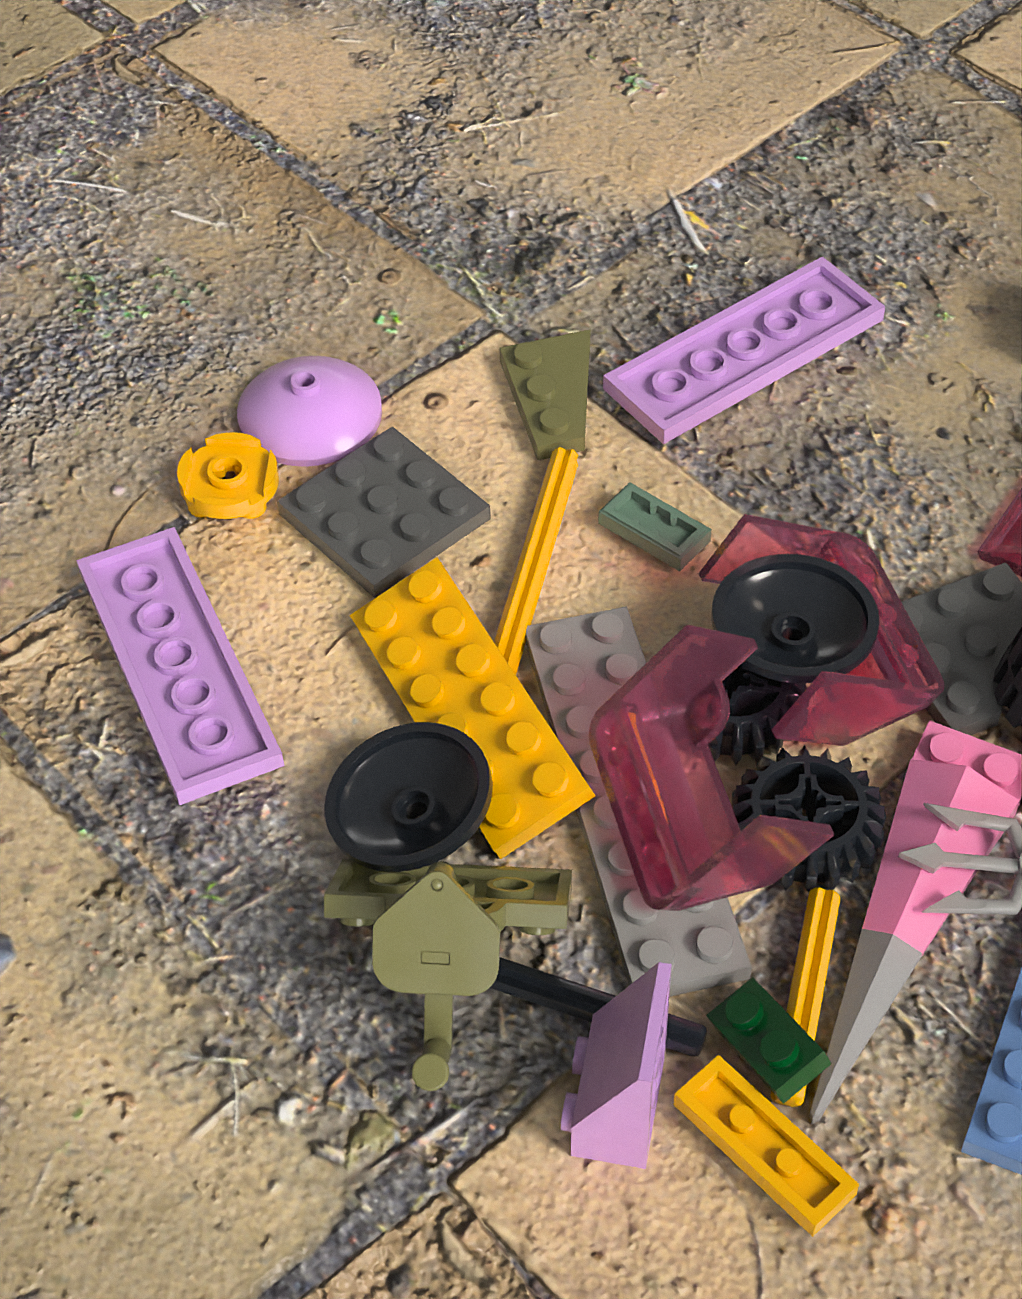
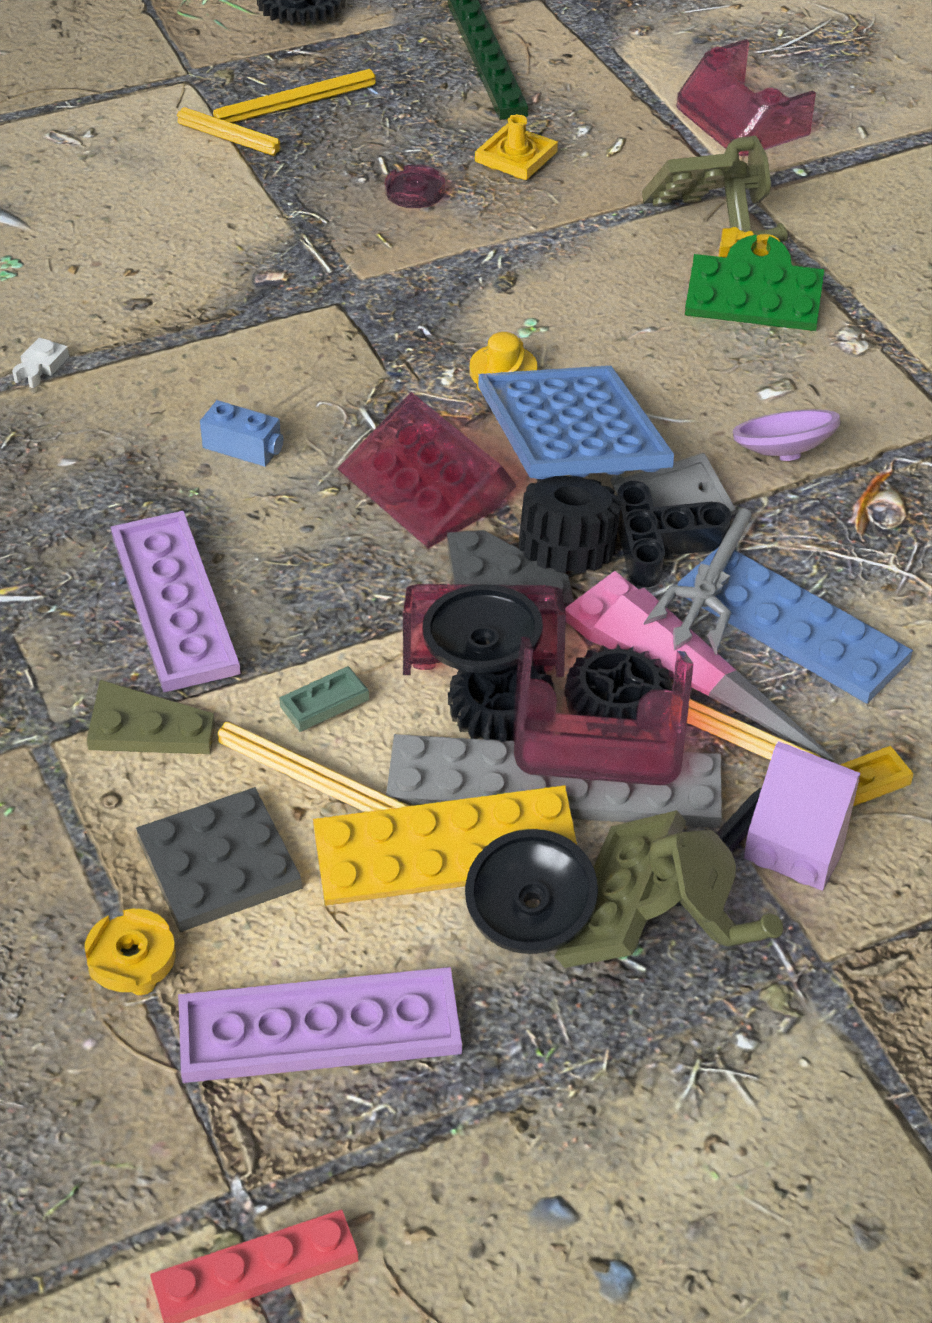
camera: 75 degrees left, 5 degrees down
lavender dish [237,356,382,466] -> none
dark green plate [706,977,832,1104] -> none

